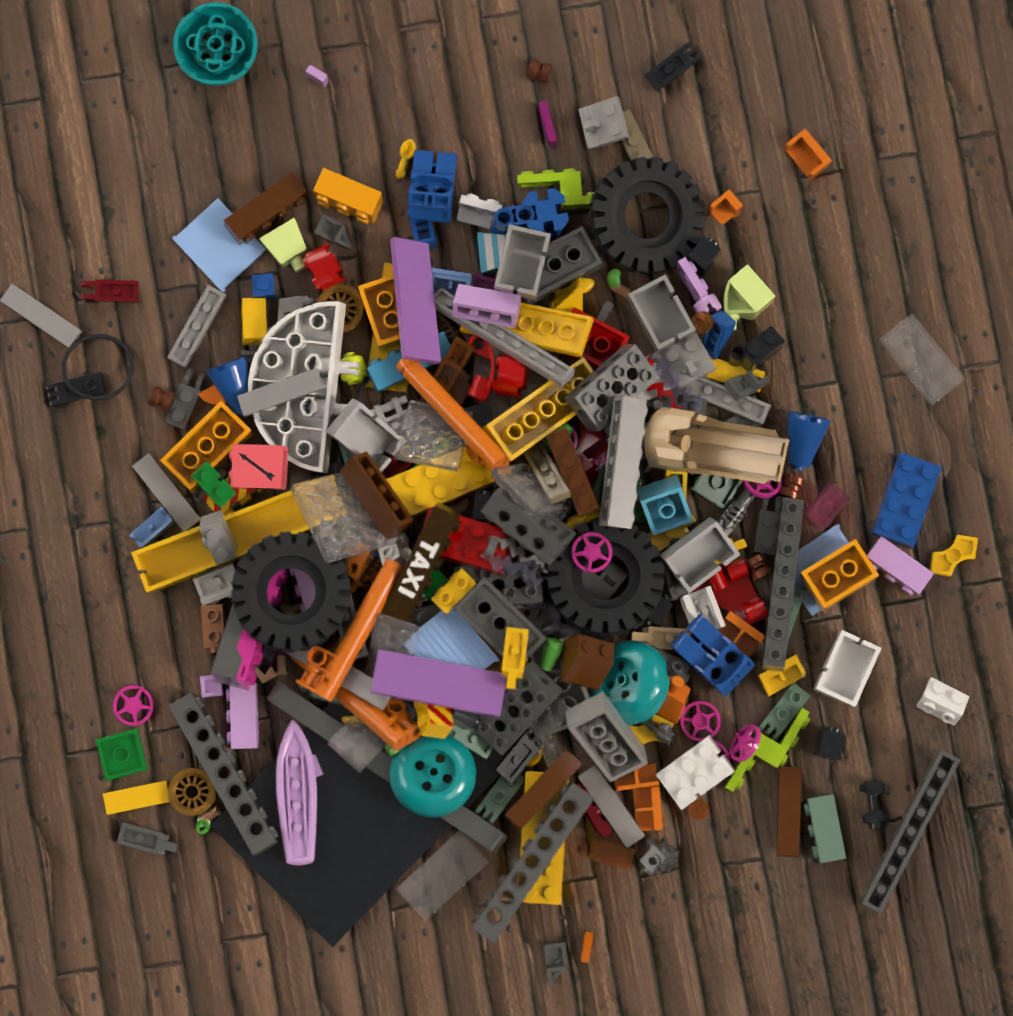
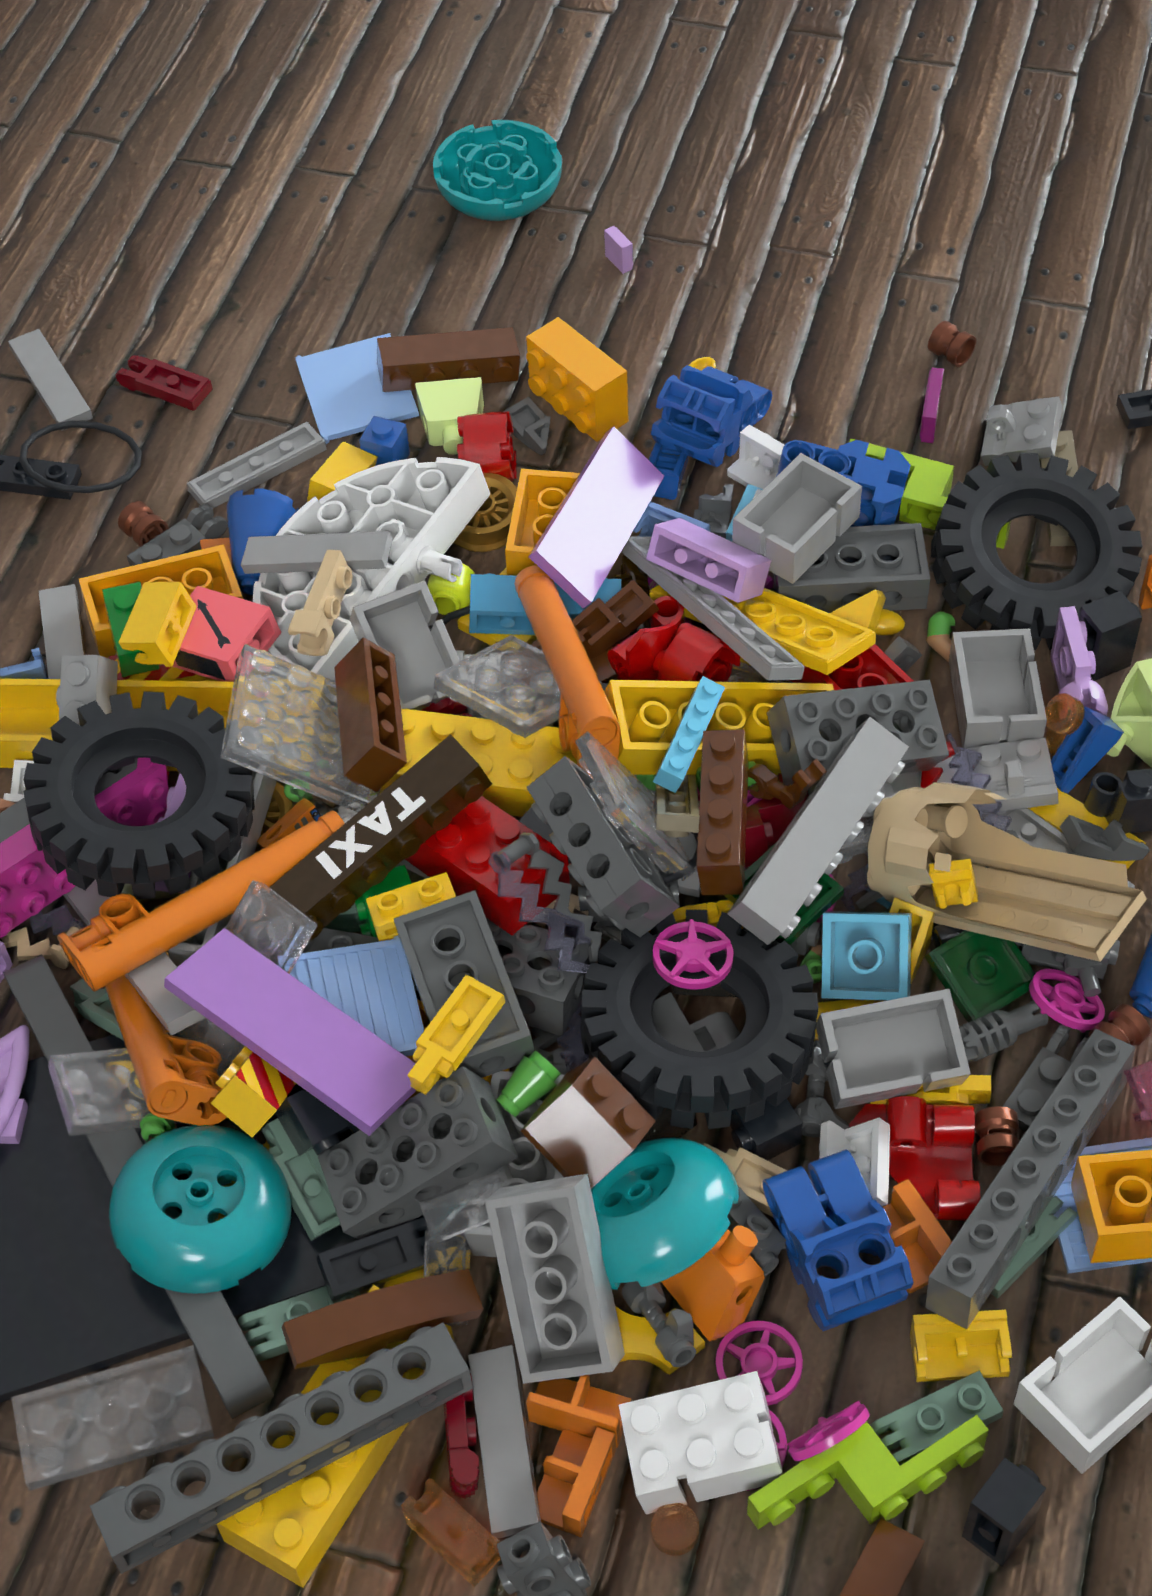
camera: 30 degrees right, 30 degrees down
none -> yellow hinge [118,582,197,667]
none -> tan plate [288,550,353,656]
none -> medium azure piece [653,676,725,793]
none -> dark grey slope [693,484,734,539]
none -> reddish brown piece [748,759,827,809]
none -> yellow tile [929,859,978,909]

